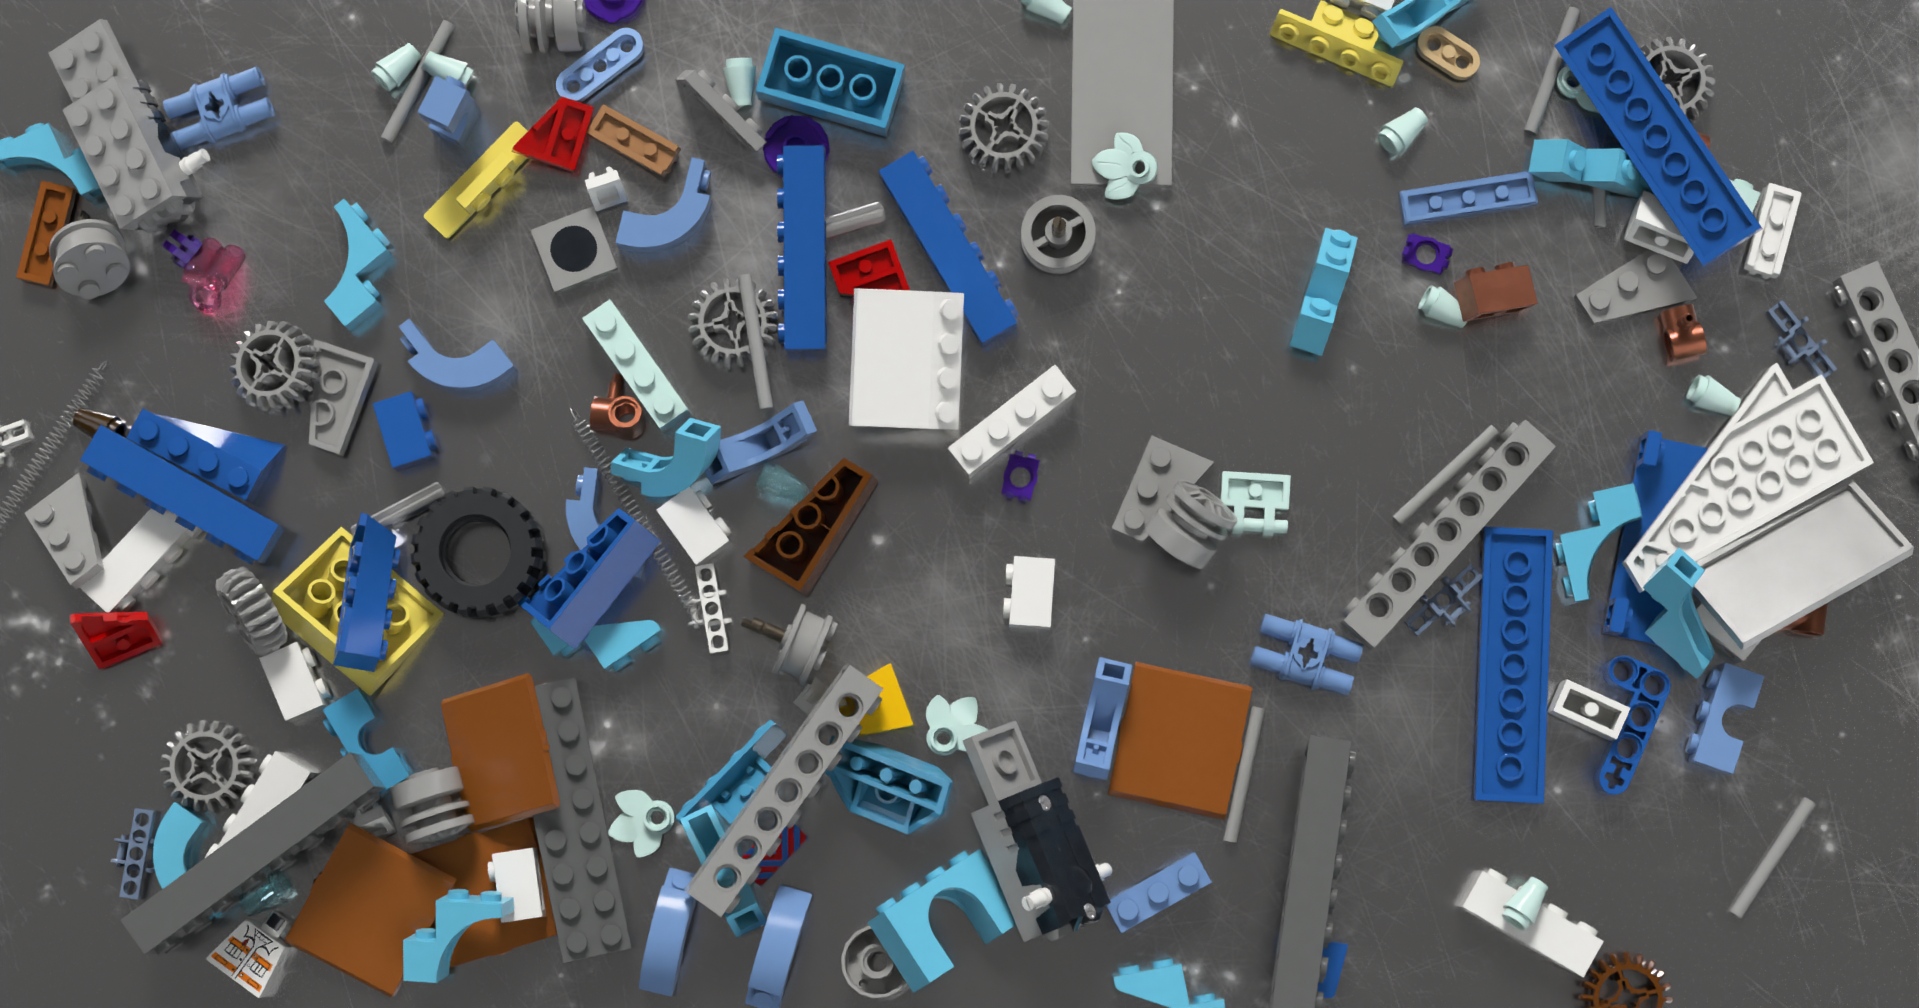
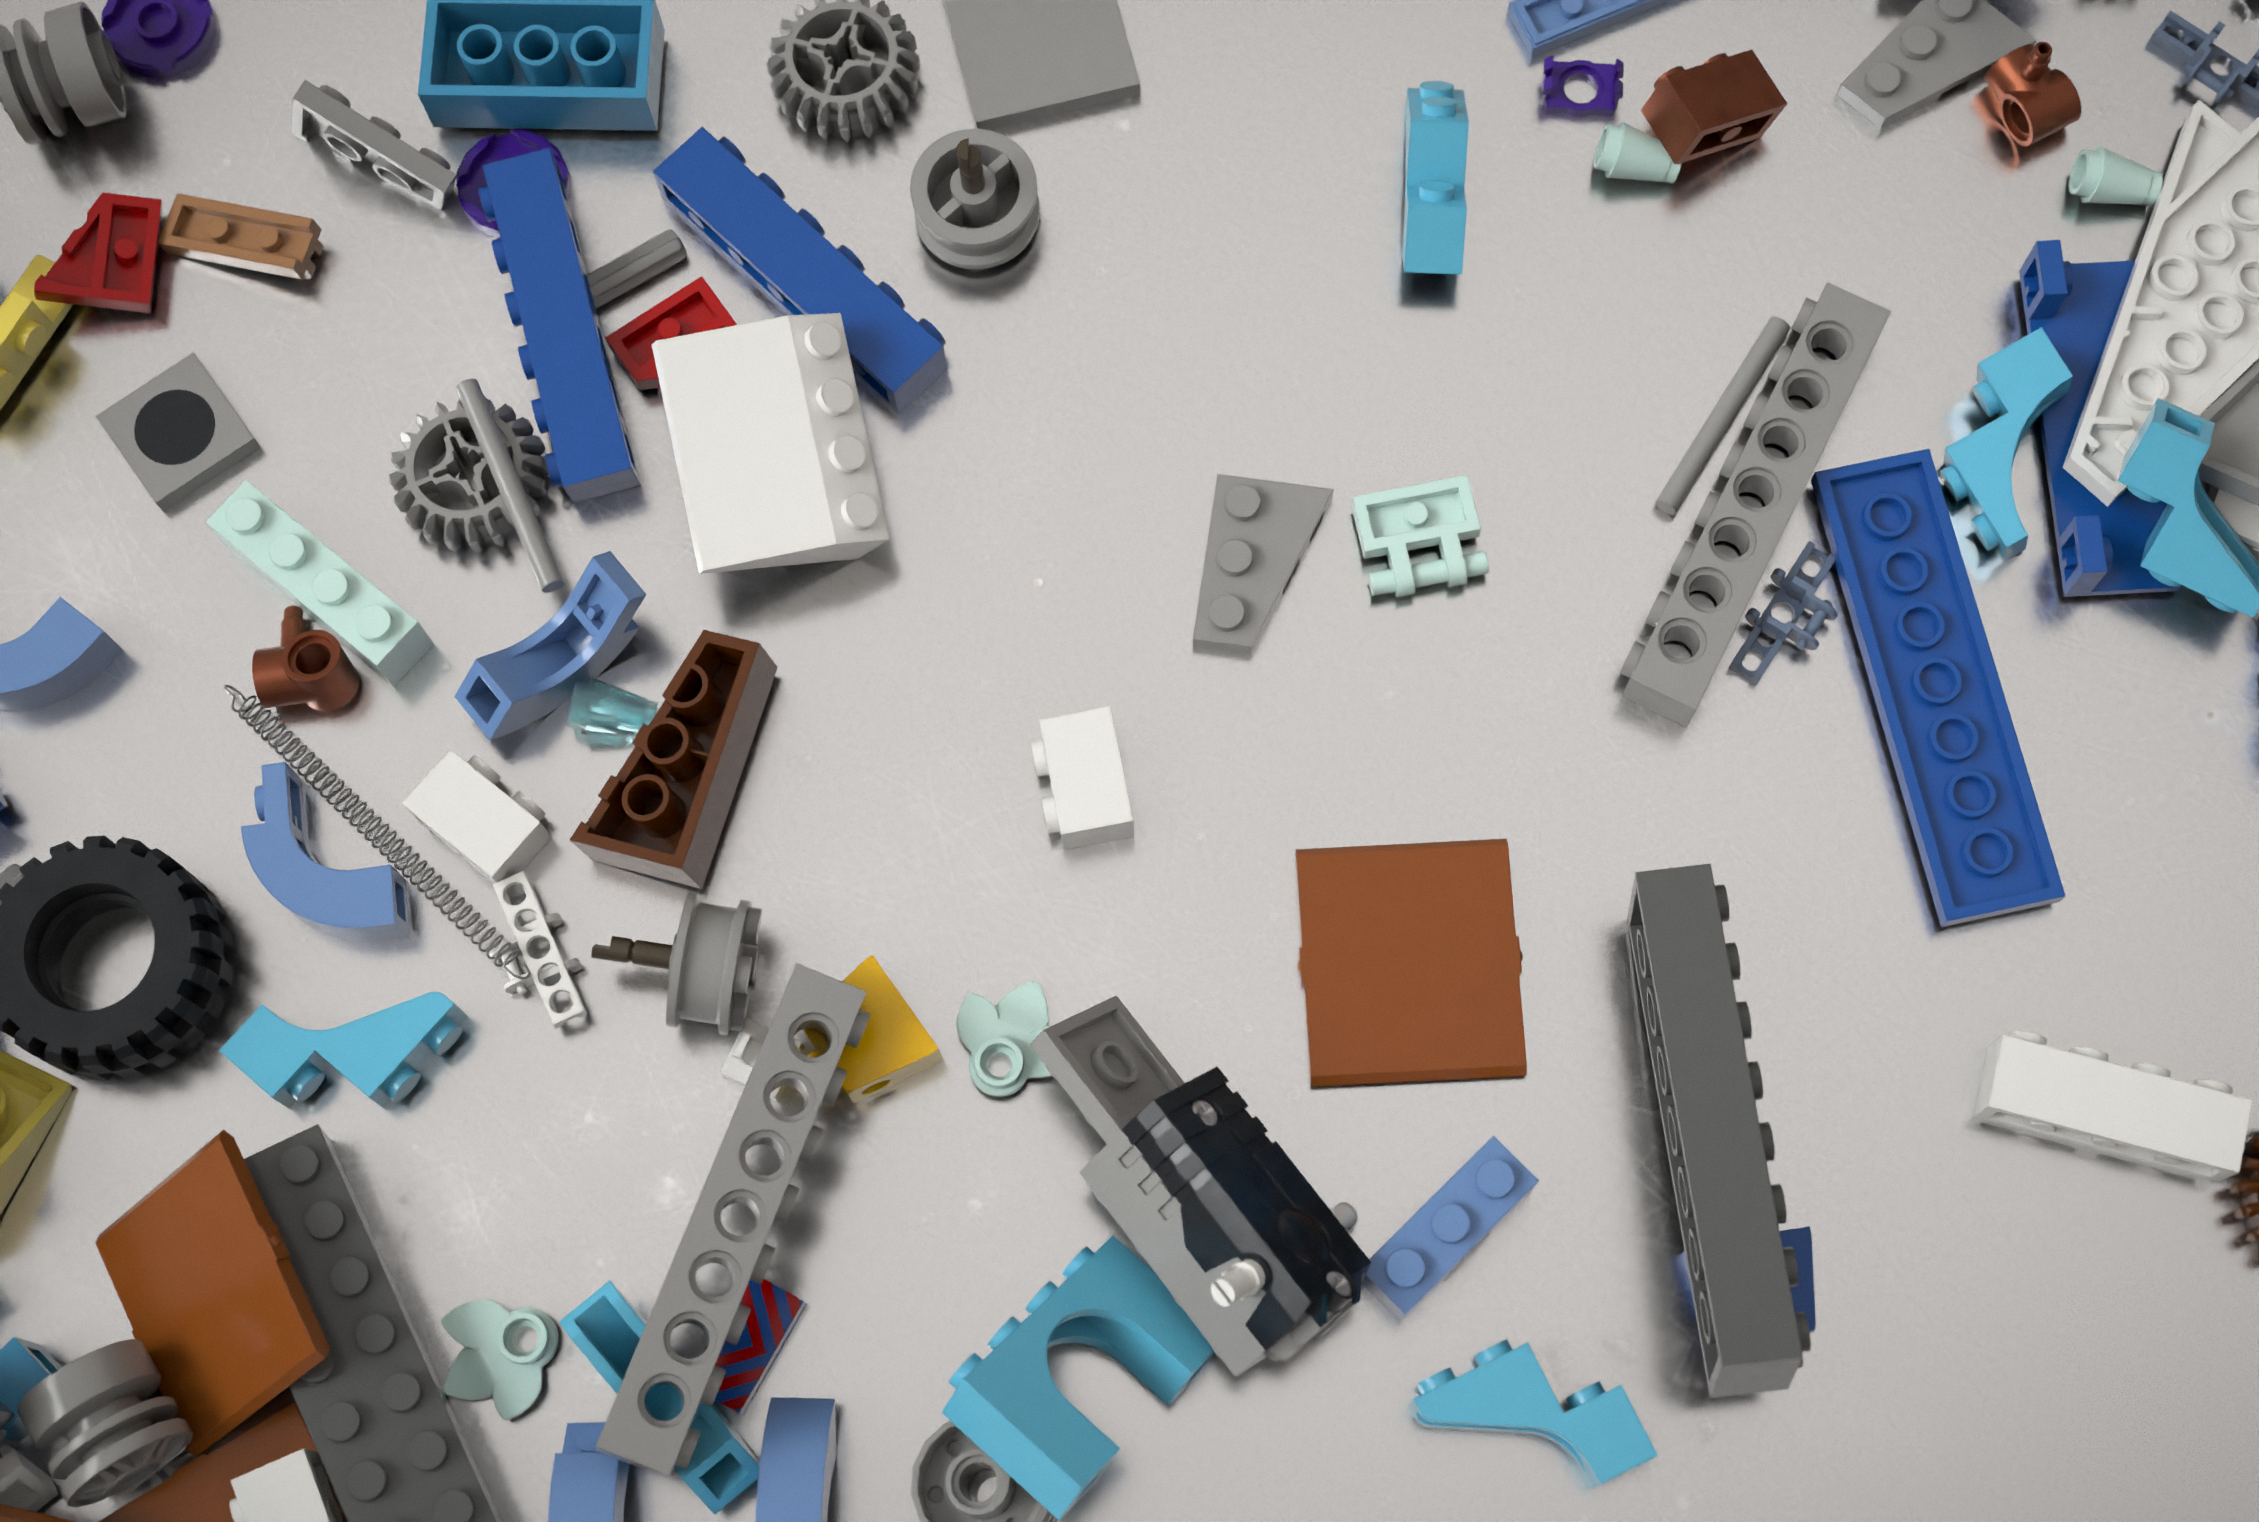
camera: 15 degrees left, 10 degrees down
blue wedge [517,508,661,649] -> none
light blue plate [556,28,644,102] -> none
white tile [585,167,628,211] -> none
medium azure arch [611,418,721,497] -> none
medium blue arch [615,157,713,253] -> none
dark azure bracket [675,720,787,826] -> none
light aqua cone [723,58,756,107] -> none
dark azure wedge [825,735,953,834] -> none
white brick [948,365,1076,479] -> none
dark purple piece [1001,450,1040,501] -> none
medium blue arch [1073,657,1132,780] -> none
light aqua plate [1092,133,1158,200] -> none
light grey wheel [1146,480,1238,569] -> none
light grey bar [1224,706,1265,843] -> none
medium blue pin [1250,613,1364,695] -> none
light aqua cone [1502,877,1548,931] -> none
white brick [1547,679,1630,741] -> none
blue beam [1593,655,1671,796] -> none

